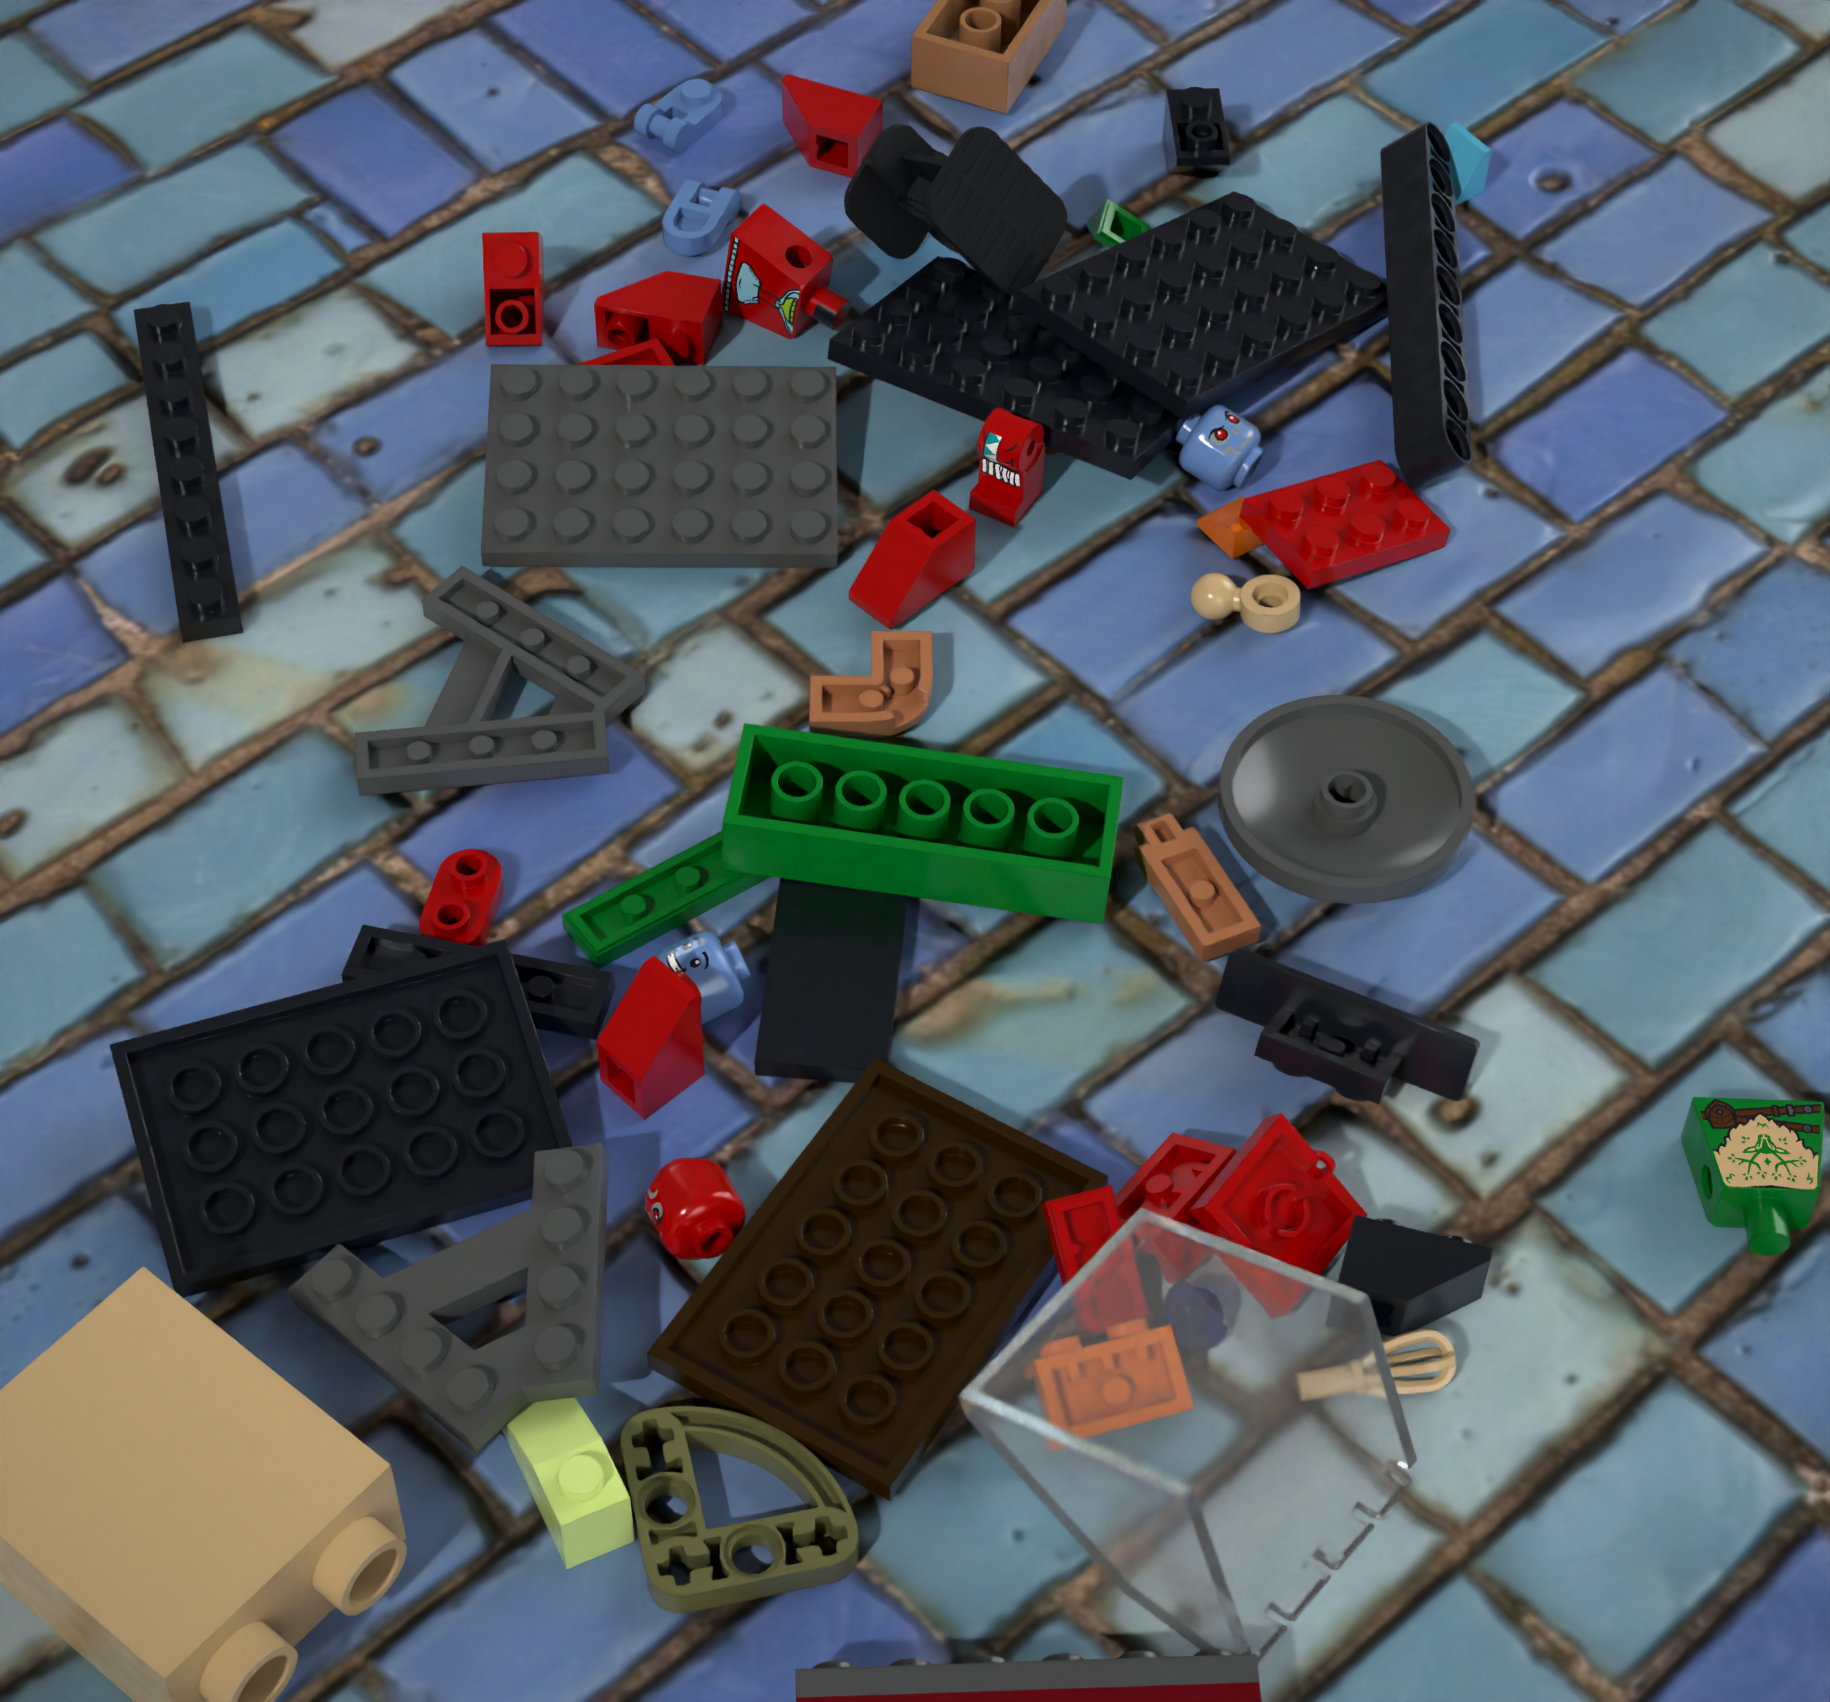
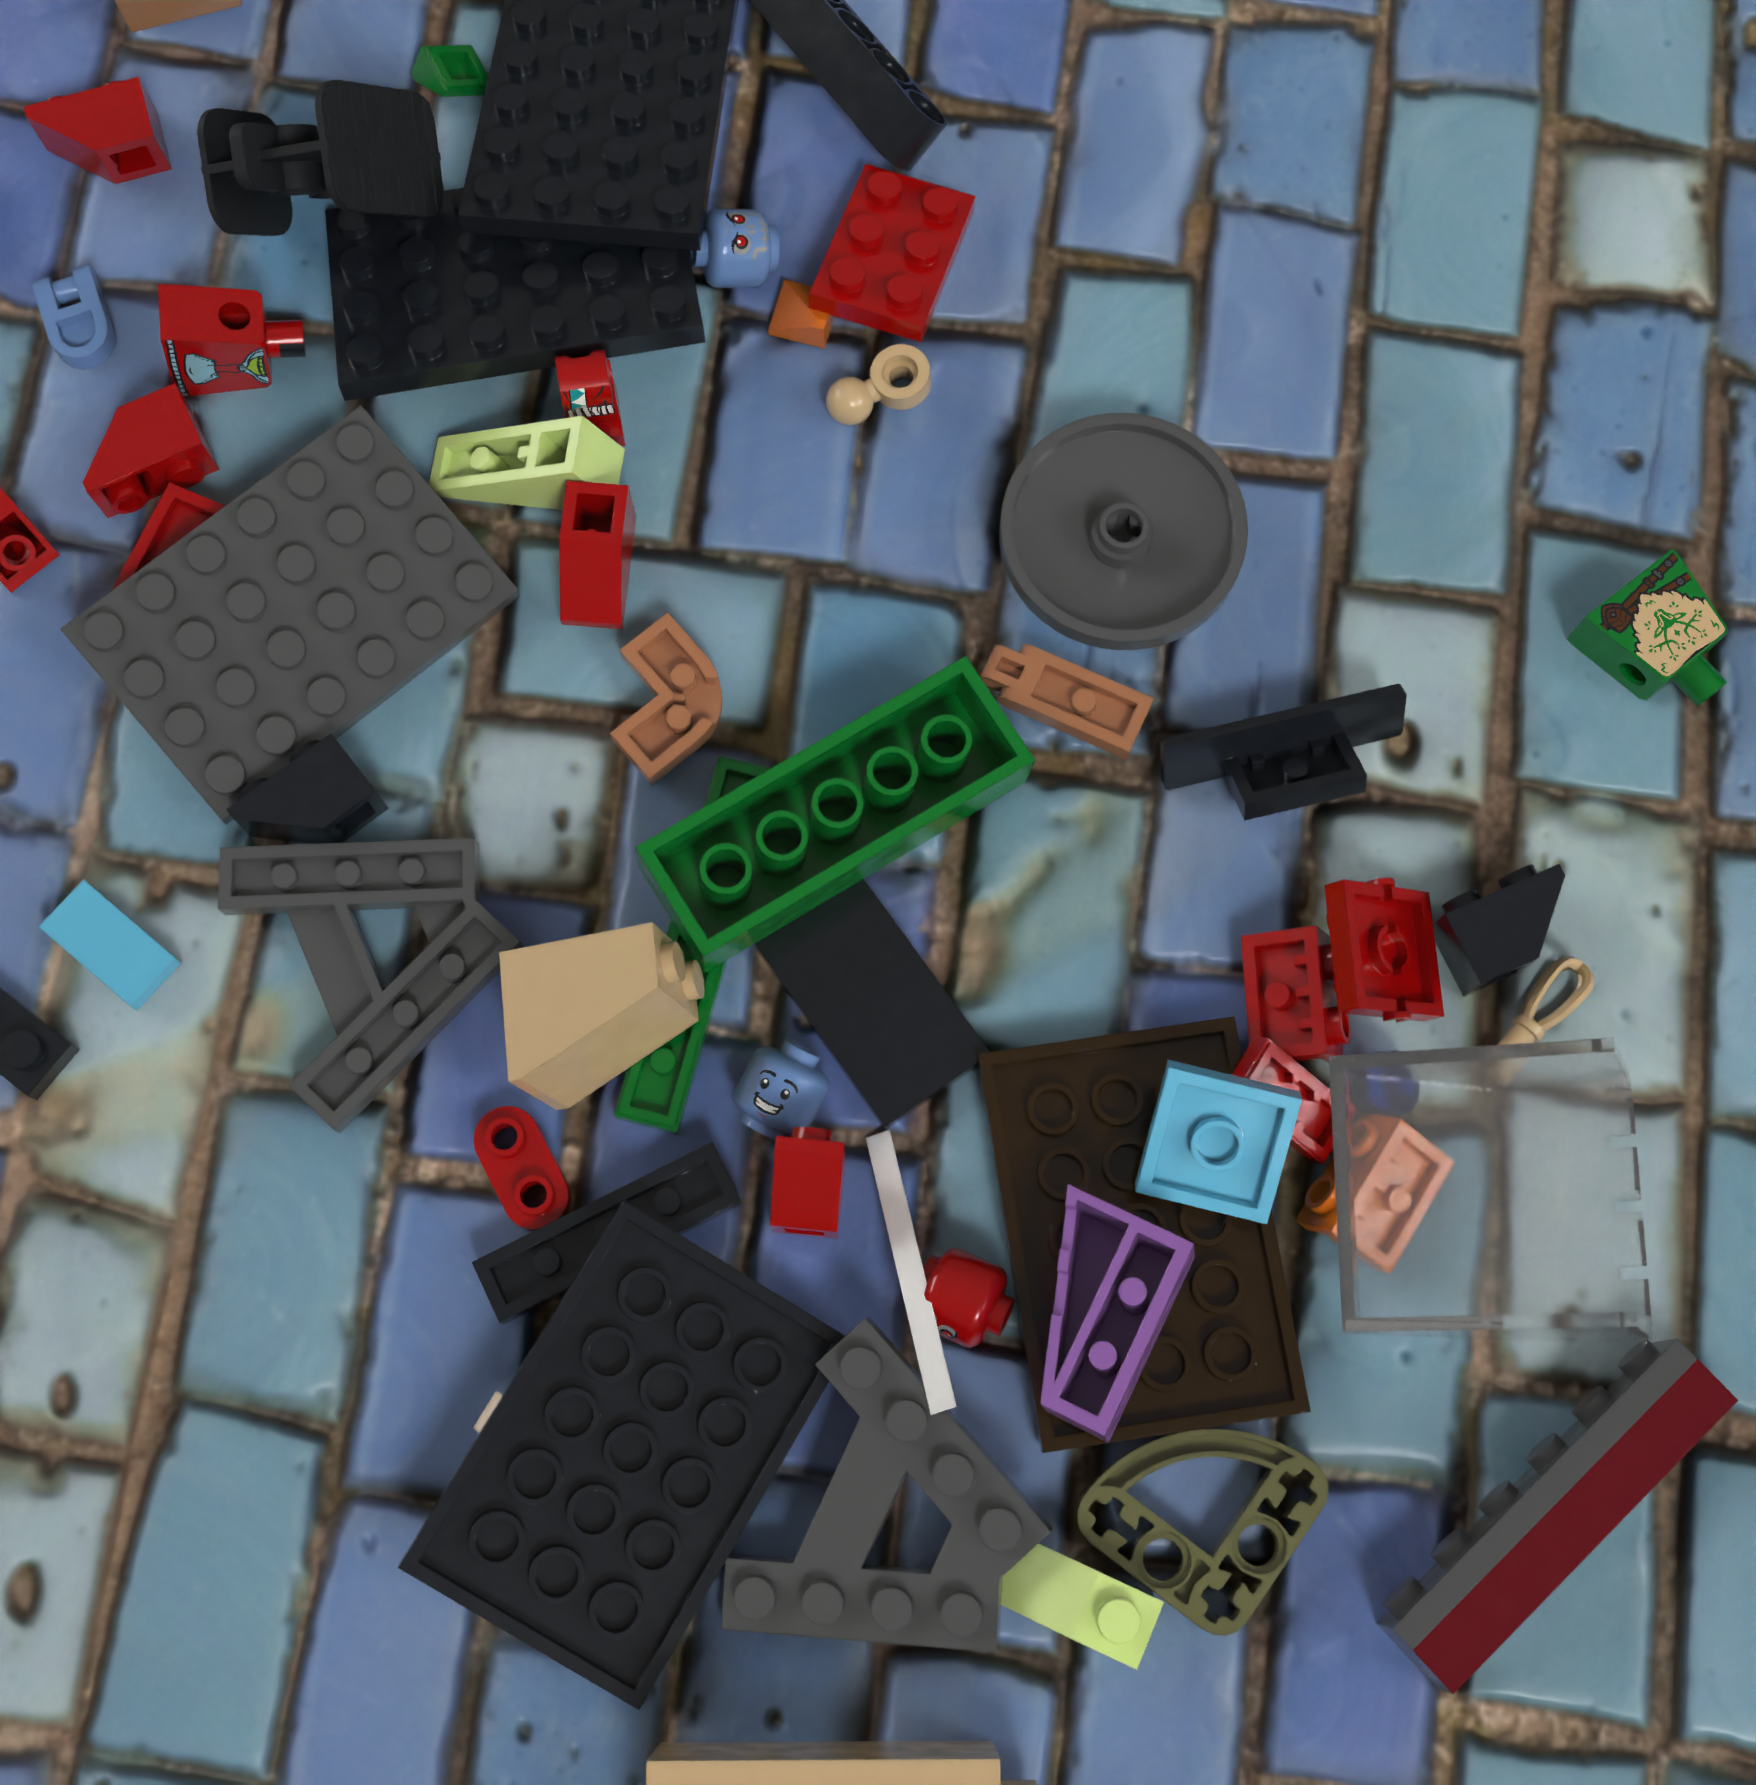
camera: 40 degrees left, 25 degrees up
none -> medium azure tile [39,879,182,1011]
none -> black slope [226,734,389,844]
none -> yellowish green slope [429,416,625,510]
none -> tan slope [499,922,705,1110]
none -> white sticker [866,1129,957,1415]
none -> medium lavender wedge [1040,1184,1195,1443]
none -> medium azure plate [1135,1060,1302,1224]

